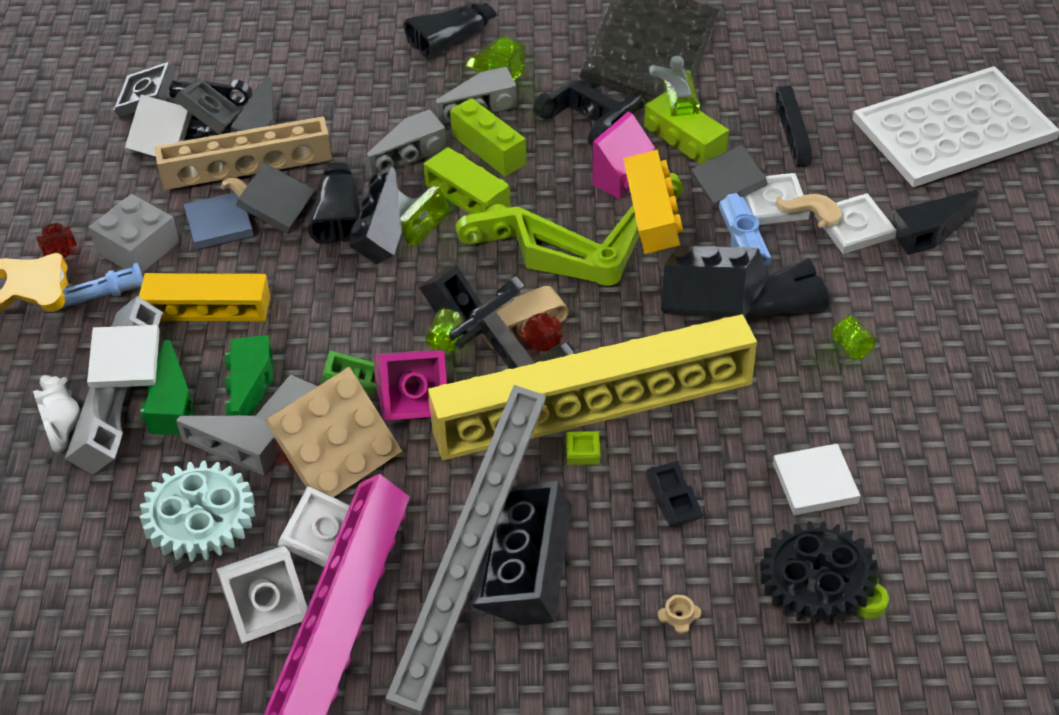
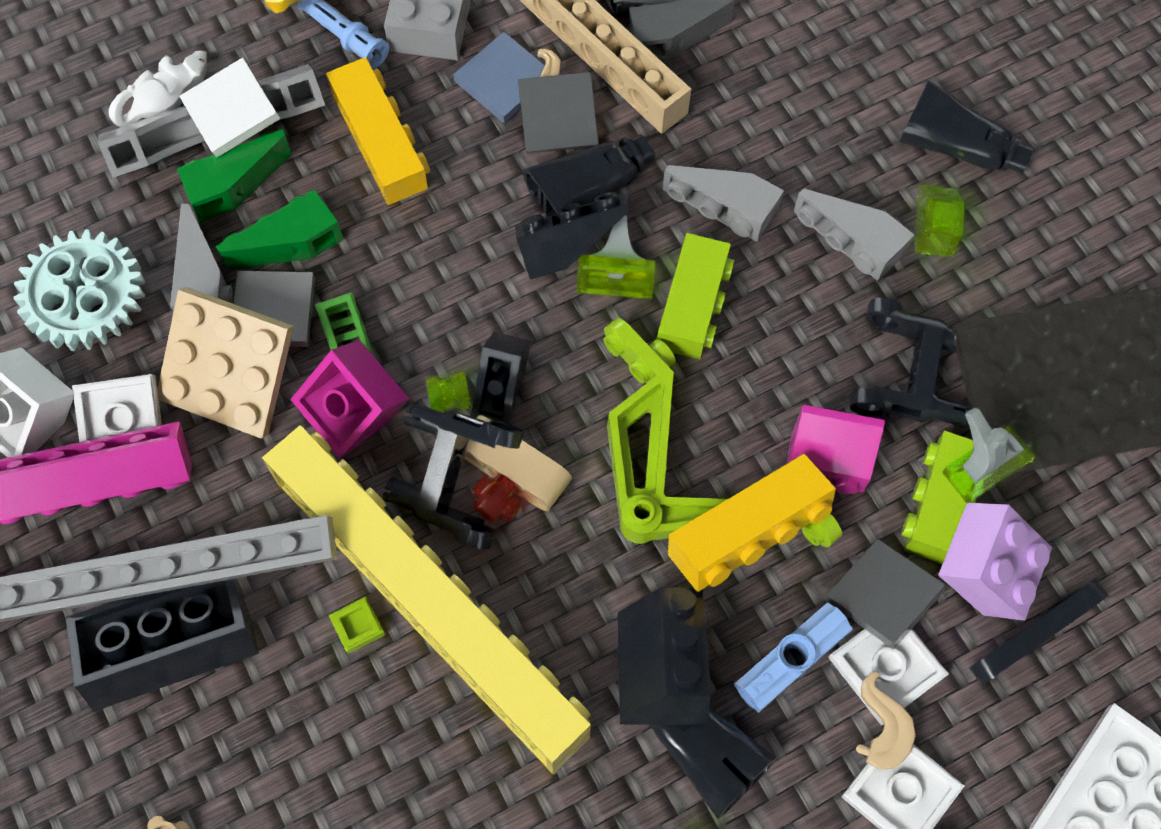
camera: 60 degrees right, 20 degrees up
lime brick [450,98,527,177] -> none
black slope [645,461,703,527] -> none
none -> lavender brick [938,503,1052,621]

